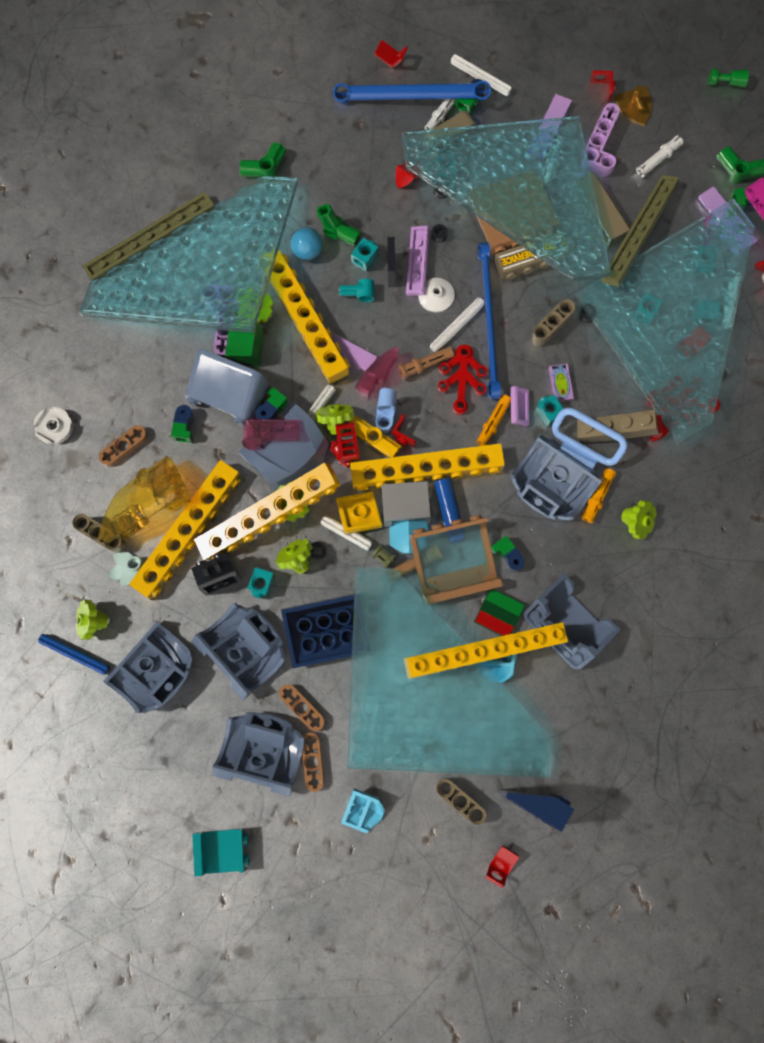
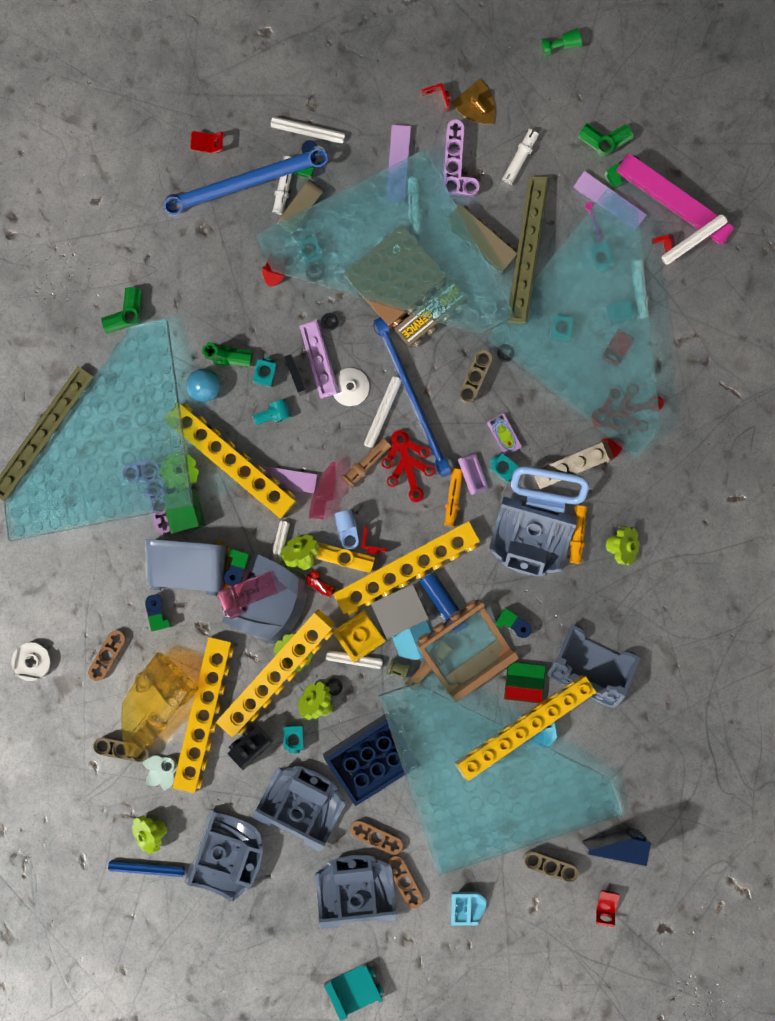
camera: 25 degrees left, 10 degrees up
red slope [335,422,360,463] -> none

